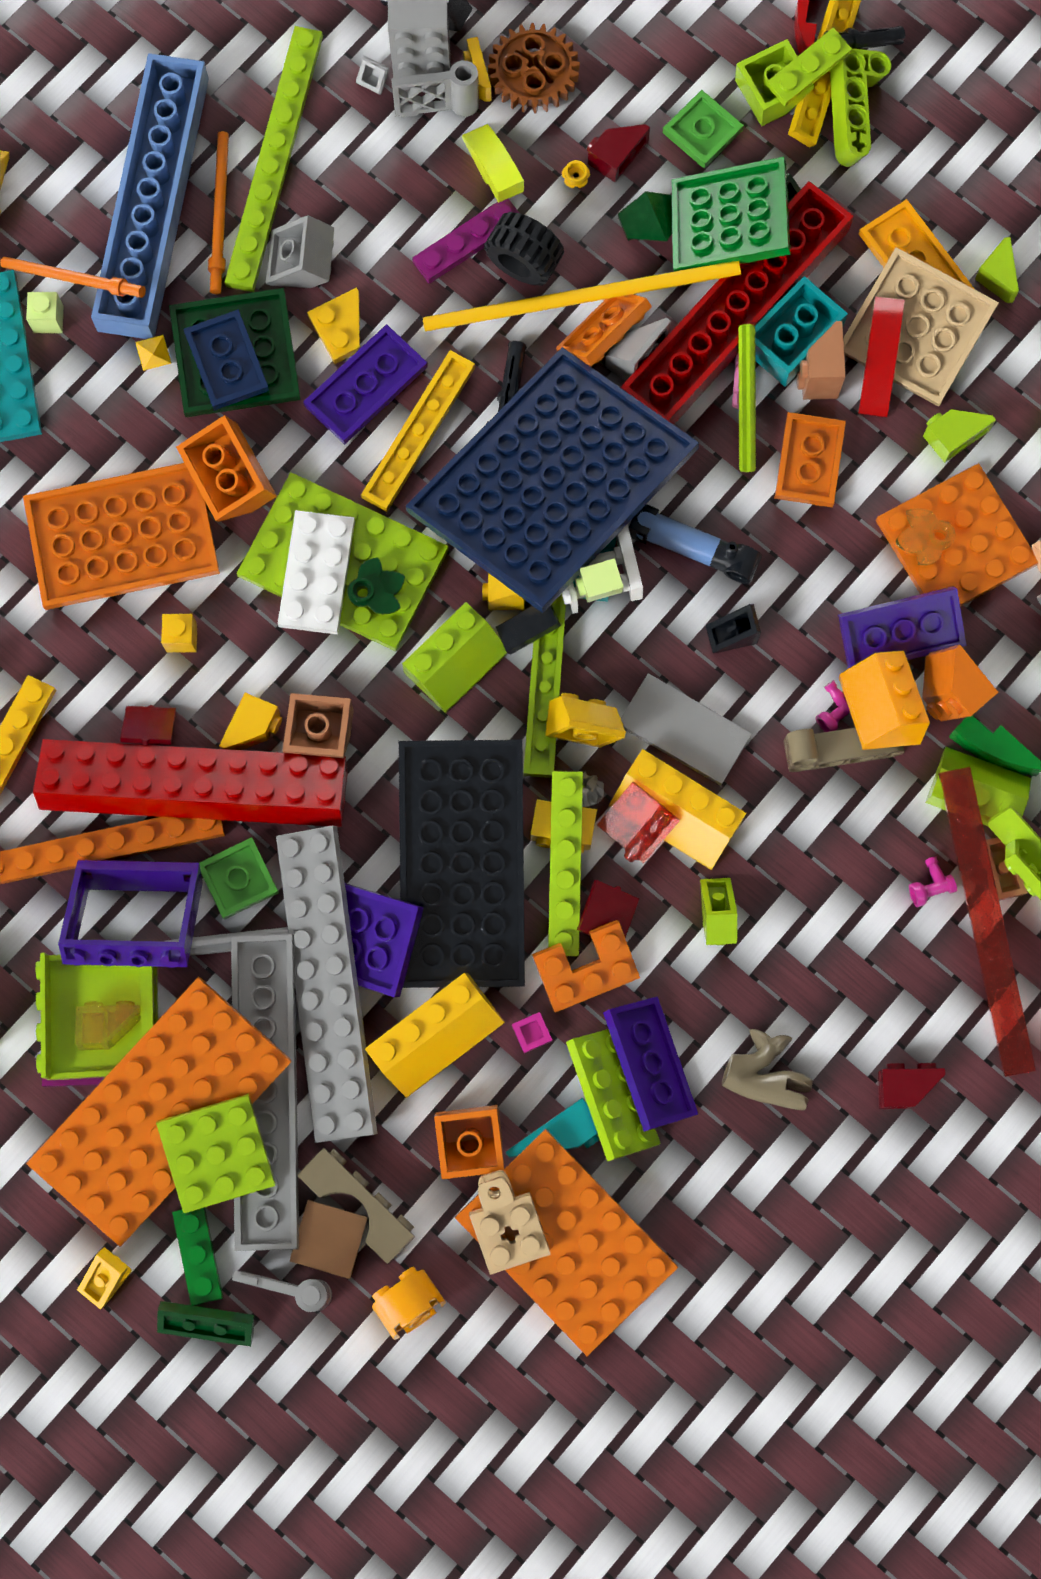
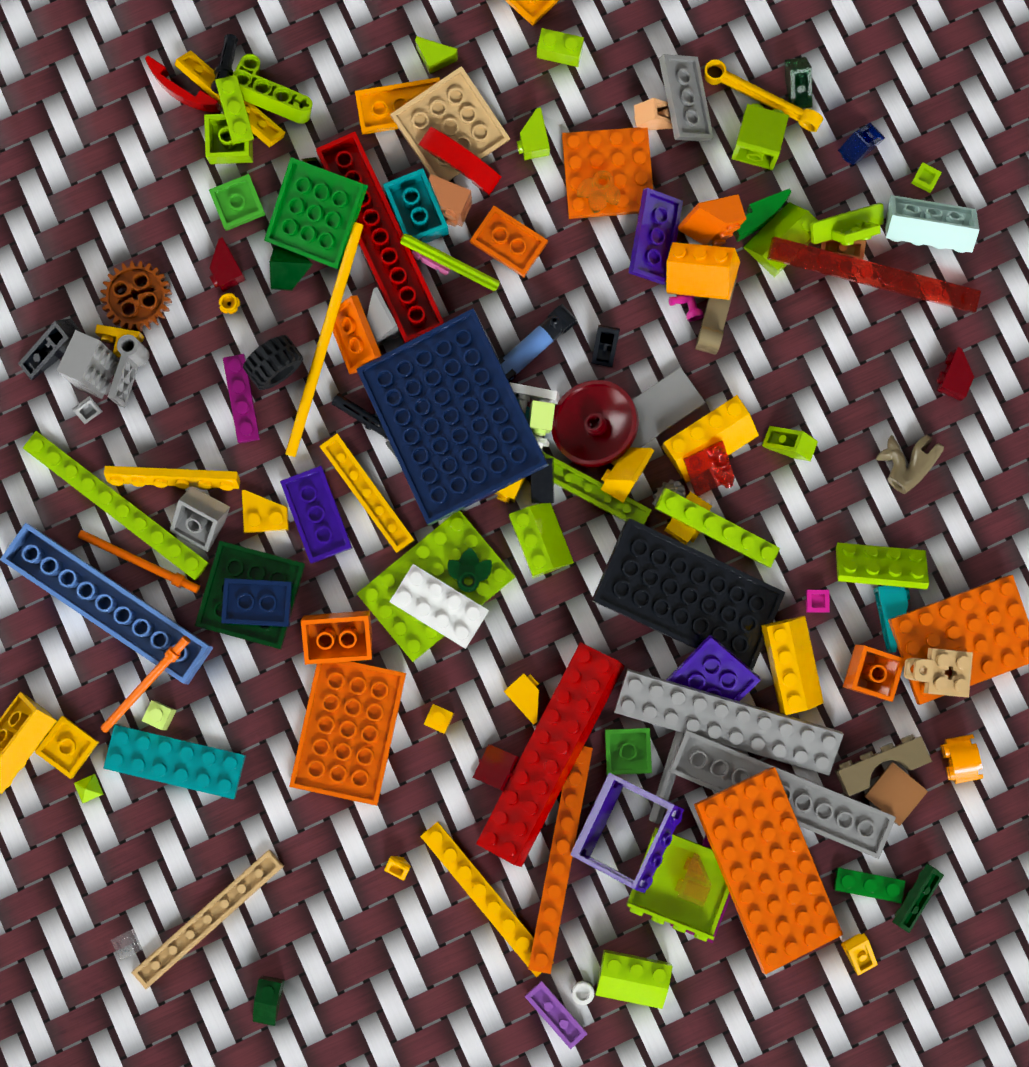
camera: 65 degrees left, 5 degrees up
yellow slope [135,335,172,371] -> none
lime plate [156,1094,276,1213] -> none
light grey piece [232,1271,332,1312] -> none
nougat slope [282,693,354,758] -> none
neon yellow slope [462,124,524,203] -> none
orange plate [532,920,640,1013] -> none
dark red piece [577,880,639,938] -> none
dark purple plate [603,996,698,1132] -> none
dark pink piece [909,857,957,907] -> none
none -> yellow plate [104,466,240,491]
none -> dark red dish [552,380,639,467]

